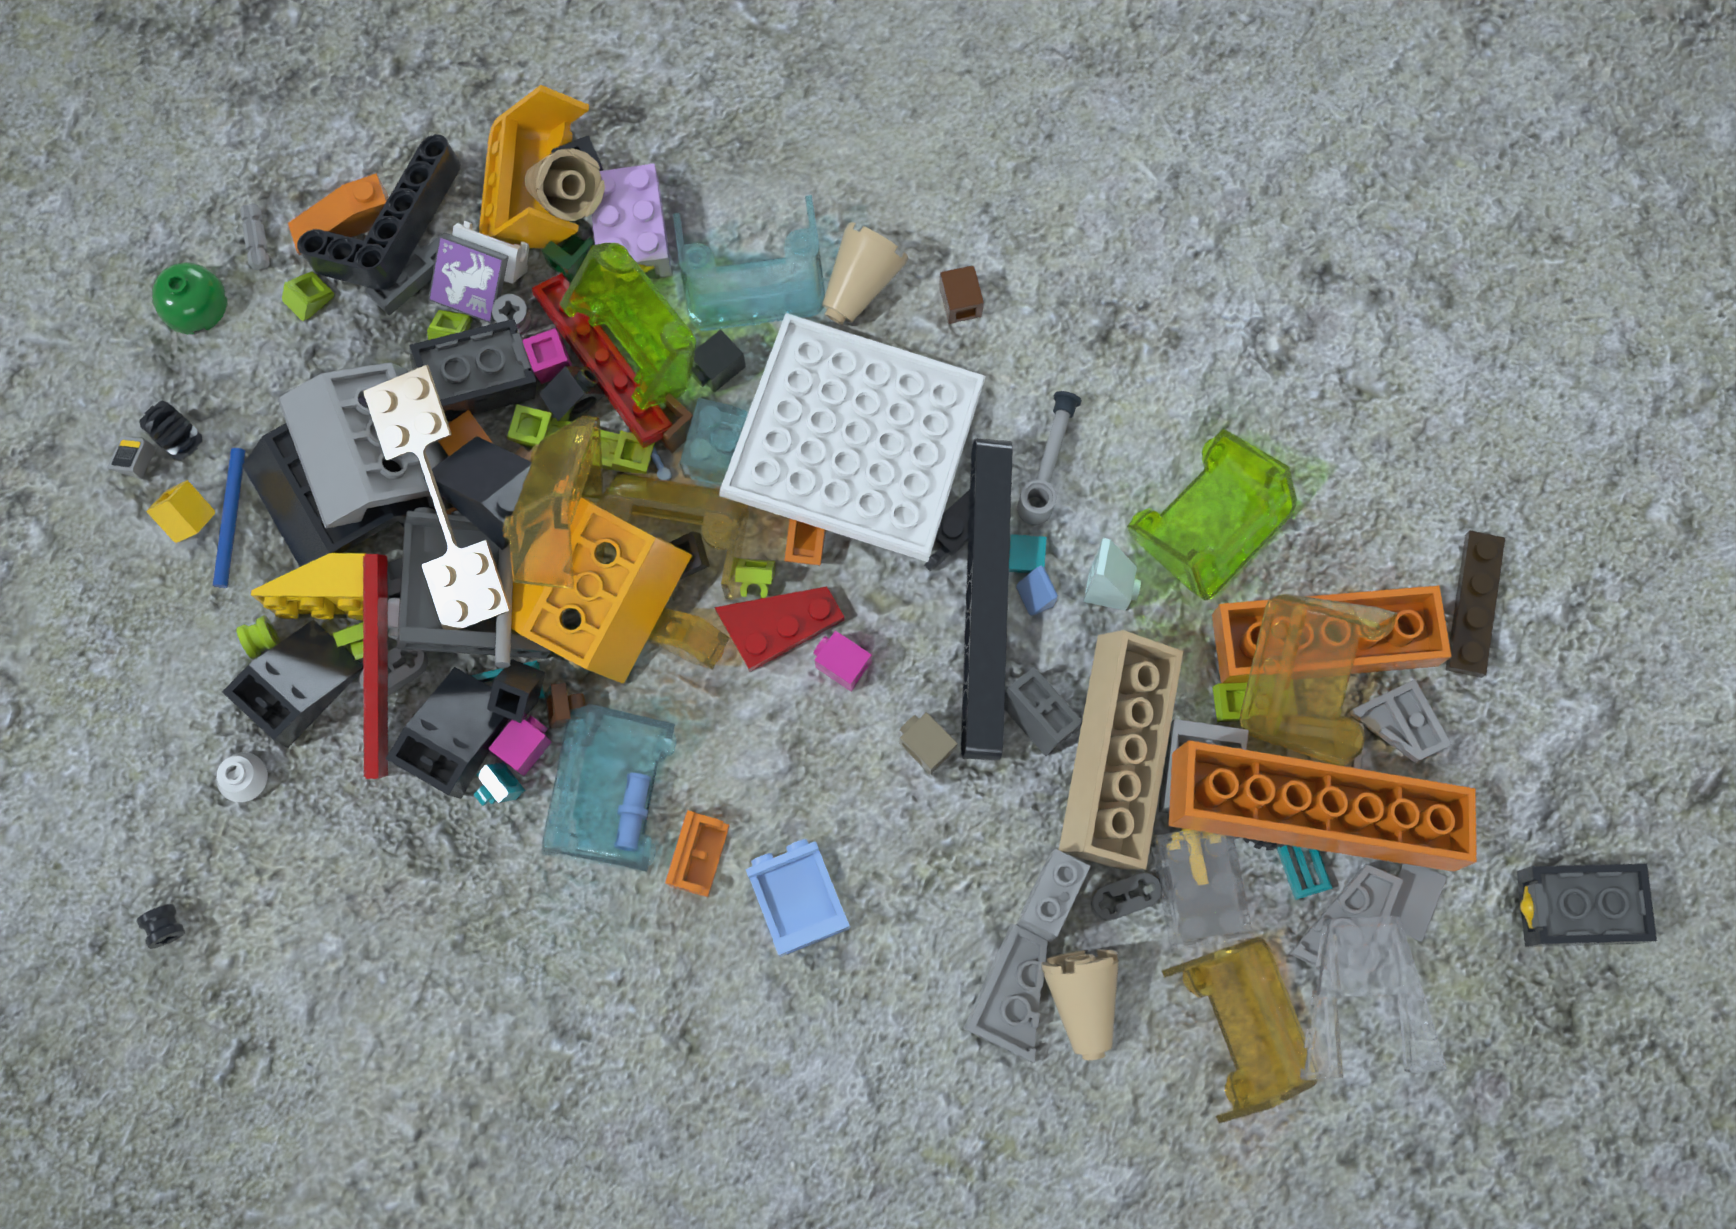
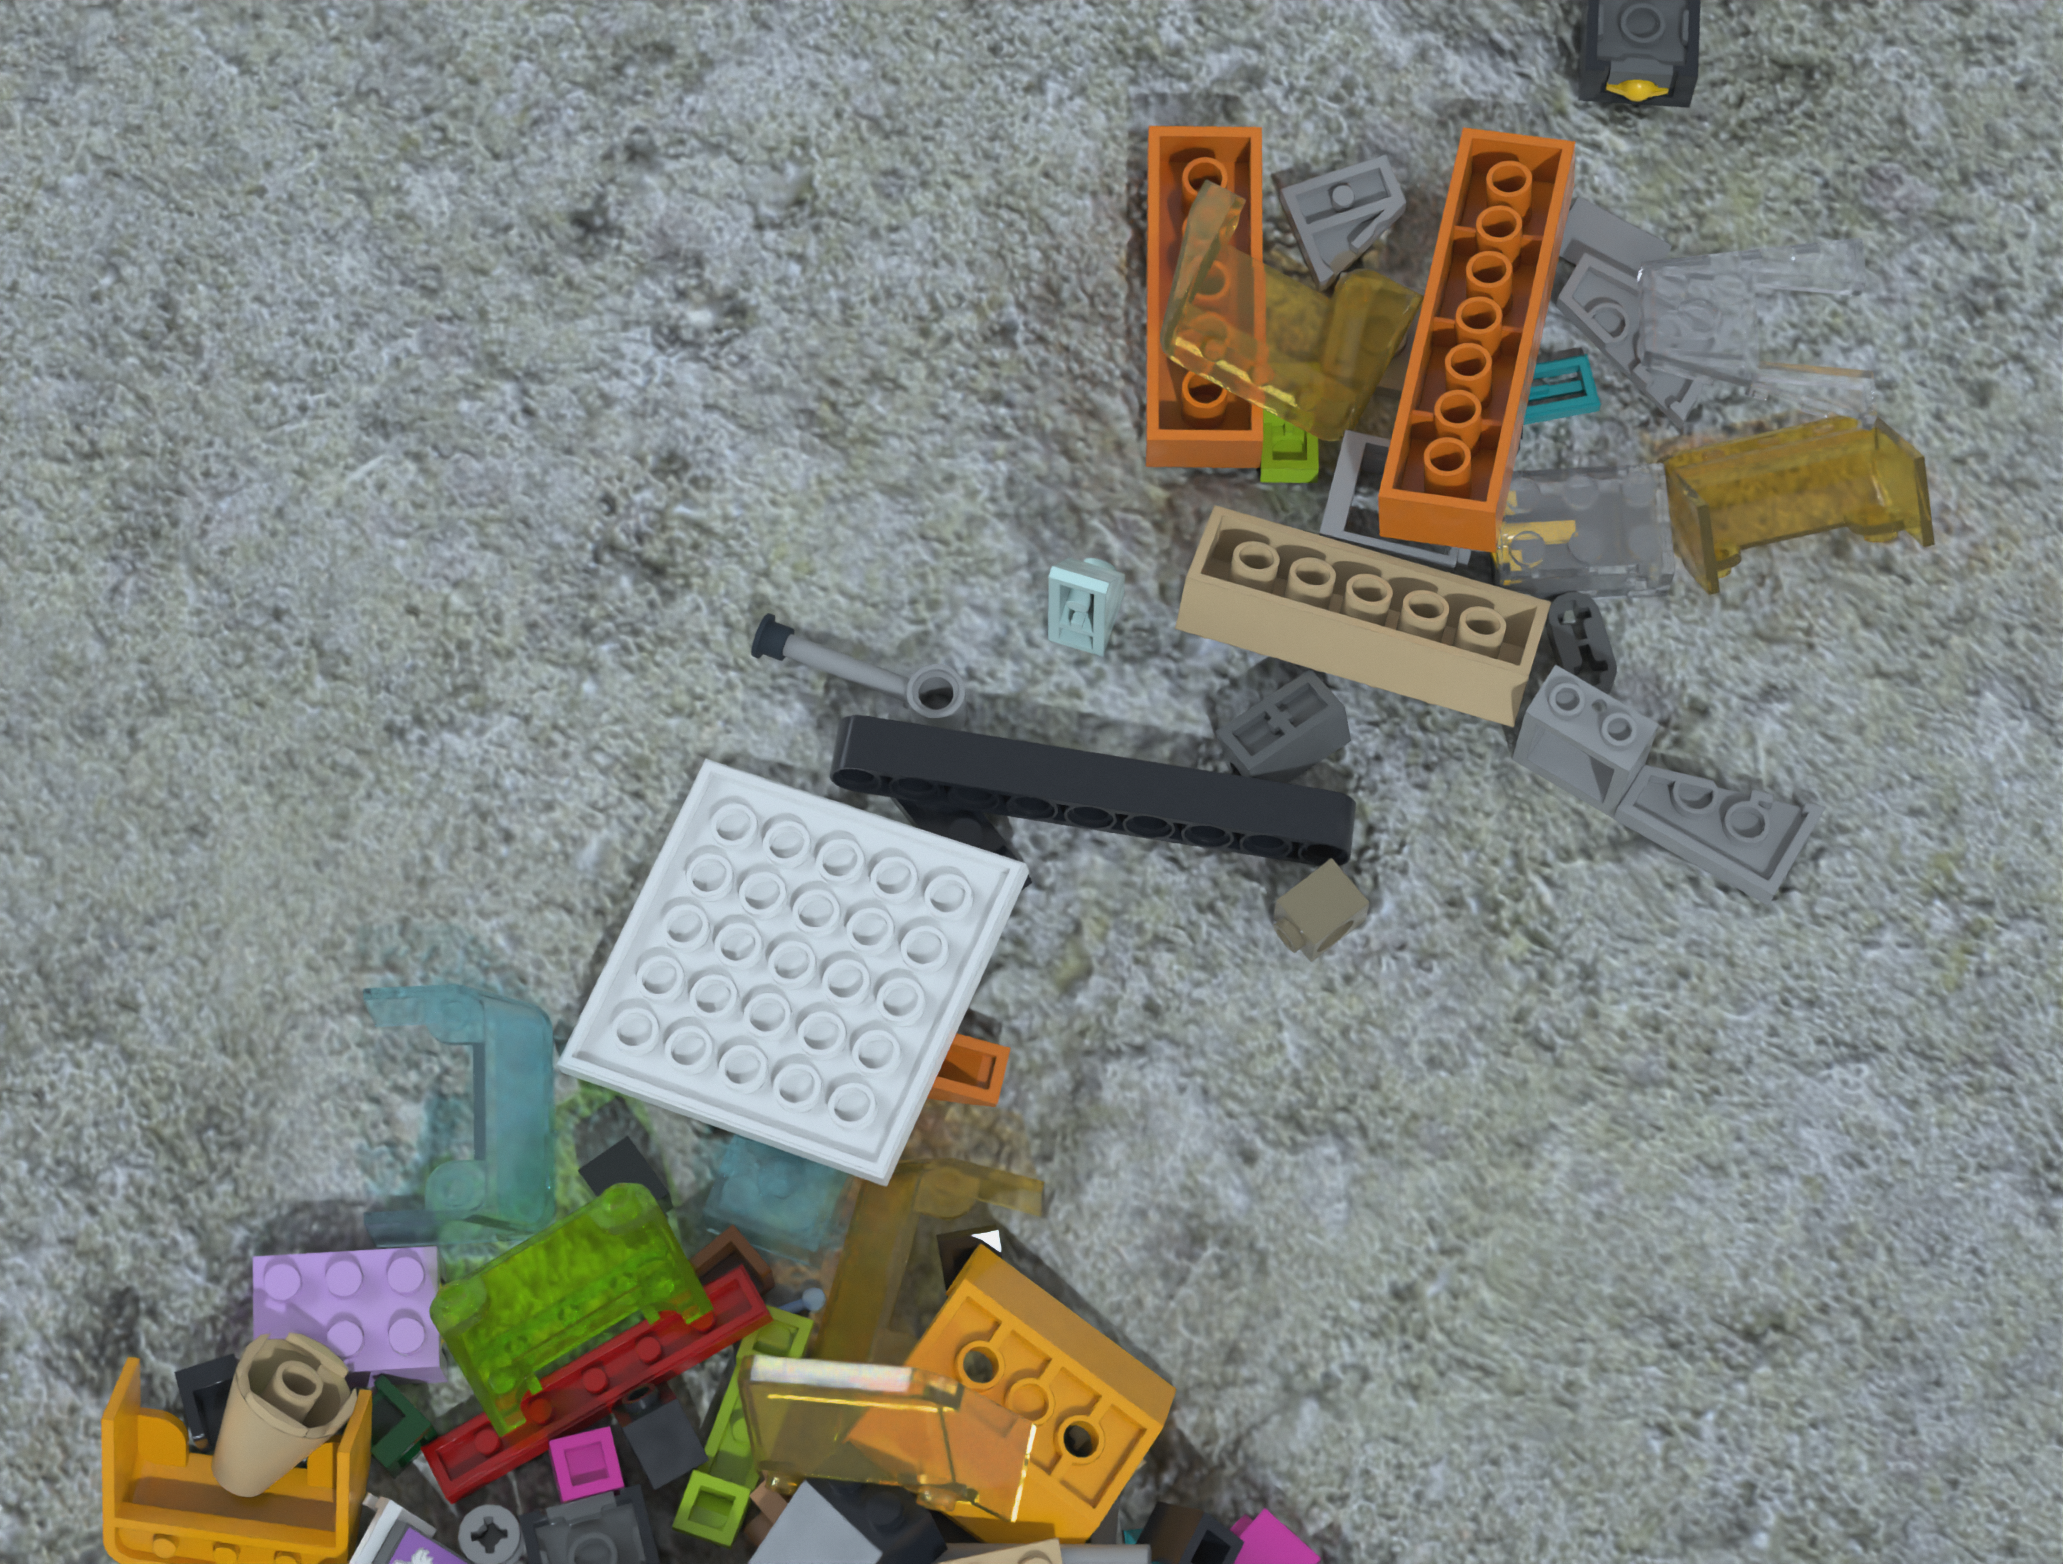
camera: 85 degrees left, 5 degrees down
clear light blue windscreen [542,704,677,872] -> none
reddish brown tile [544,683,586,729] -> none
medium blue pin [614,773,651,852] -> none
clear yellow slope [647,608,730,670] -> none
orange hinge [665,810,730,898] -> none
red wing [714,586,845,672] -> none
lime tile [735,558,775,598] -> none
light blue panel [746,839,850,957] -> none
dark pink brick [813,630,872,692] -> none
tan cone [822,222,909,325] -> none
reddish brown panel [939,266,984,324] -> none
teal tile [1009,534,1047,573] -> none
medium blue slope [1016,565,1058,616] -> none
tan cone [1041,949,1119,1060] -> none
clear neon green windscreen [1127,428,1297,600] -> none
dark brown plate [1445,530,1505,678] -> none

